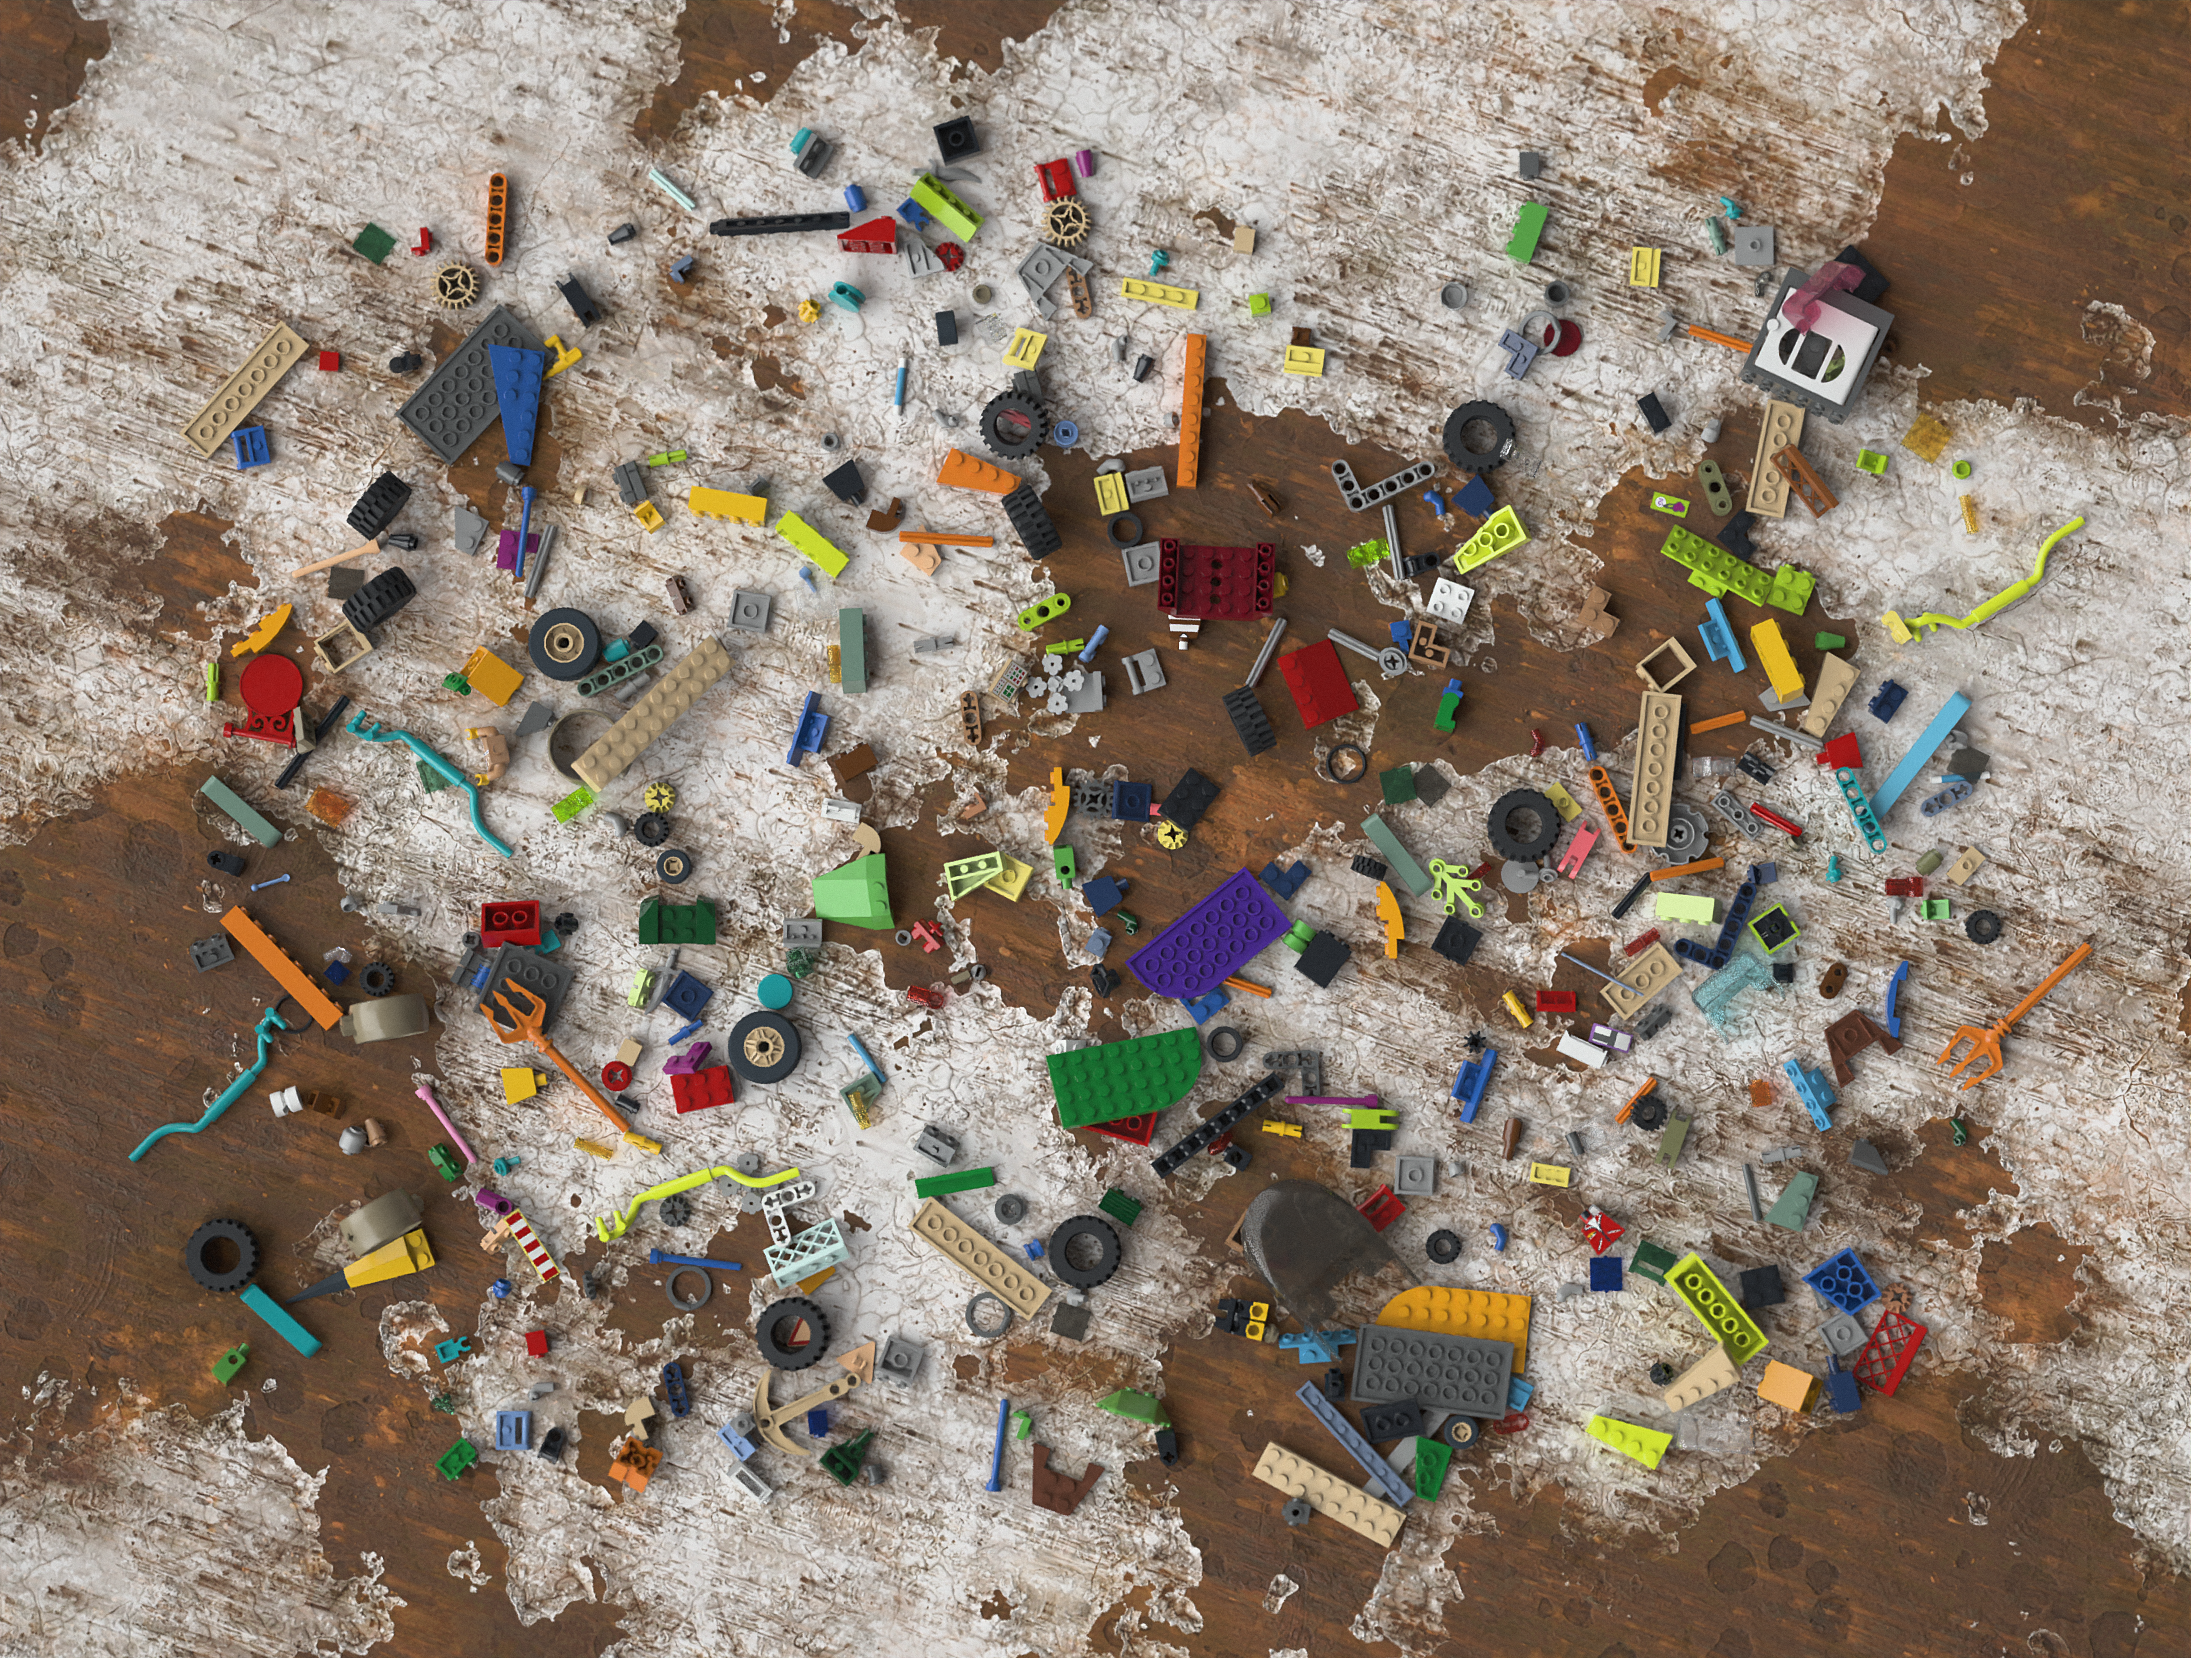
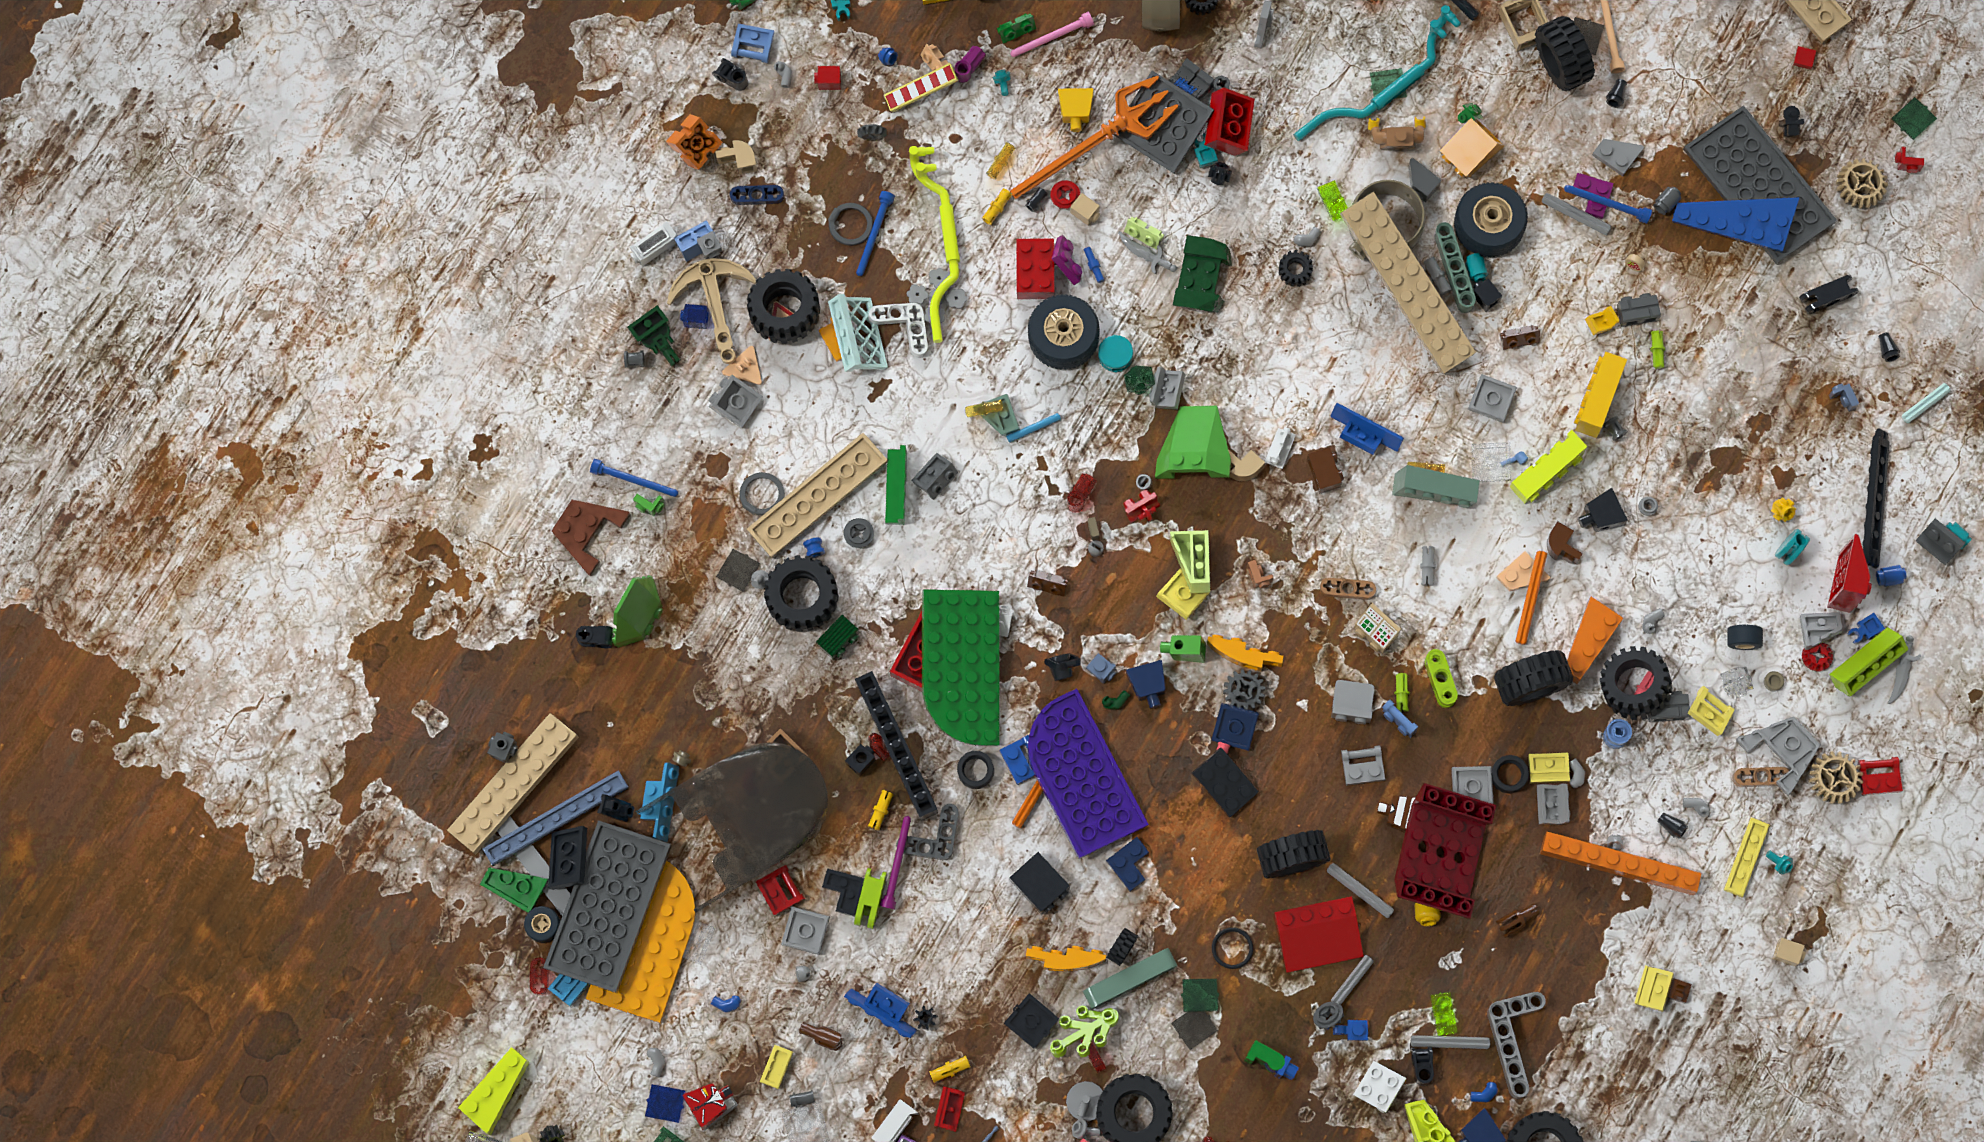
camera: 105 degrees right, 10 degrees down
black tyre [346,471,412,541] -> none
orange beam [485,173,509,268] -> none
yellow piece [542,334,584,380] -> none
light yellow gear [645,782,675,813] -> none
black wheel [656,849,692,884] -> none
dark grey gear [659,1196,690,1227] -> none
dark blue plate [661,970,714,1023] -> none
dark azure bar [893,358,907,416] -> none
black brick [933,115,981,166] -> none
light grey plant [1026,653,1085,715] -> none
magenta cone [1075,149,1094,178] -> none
light yellow gear [1158,820,1188,849] -> none
black hips [1214,1298,1269,1341] -> none
lime brick [1248,292,1271,318] -> none
bright green wheel [1282,919,1317,955] -> none
medium nougat brick [1407,620,1450,670] -> none
black tyre [1425,1230,1461,1264] -> none
none -> reddish brown hinge [1027,569,1068,596]

